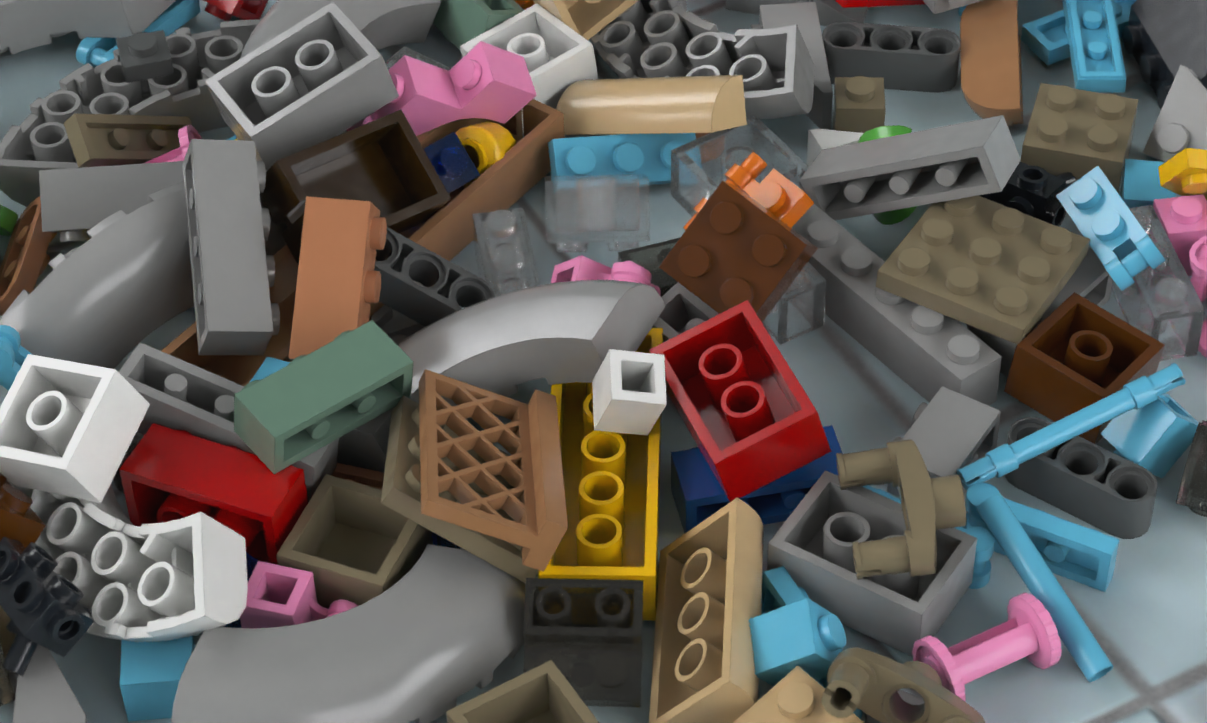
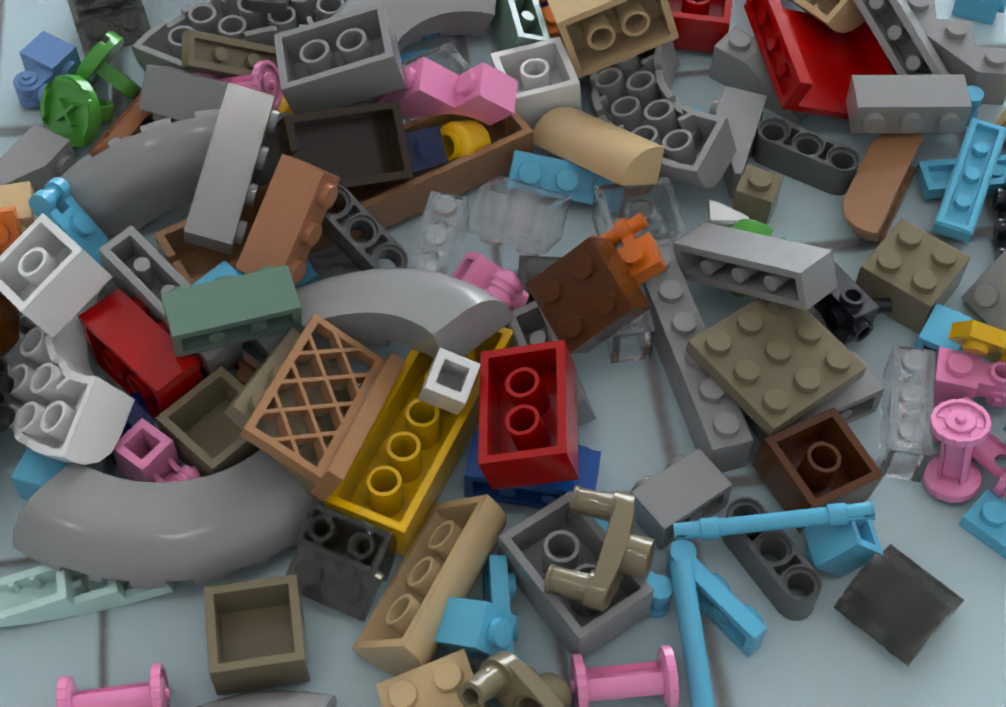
camera: 20 degrees right, 10 degrees up
medium azure plate [1056,166,1166,291] -> none

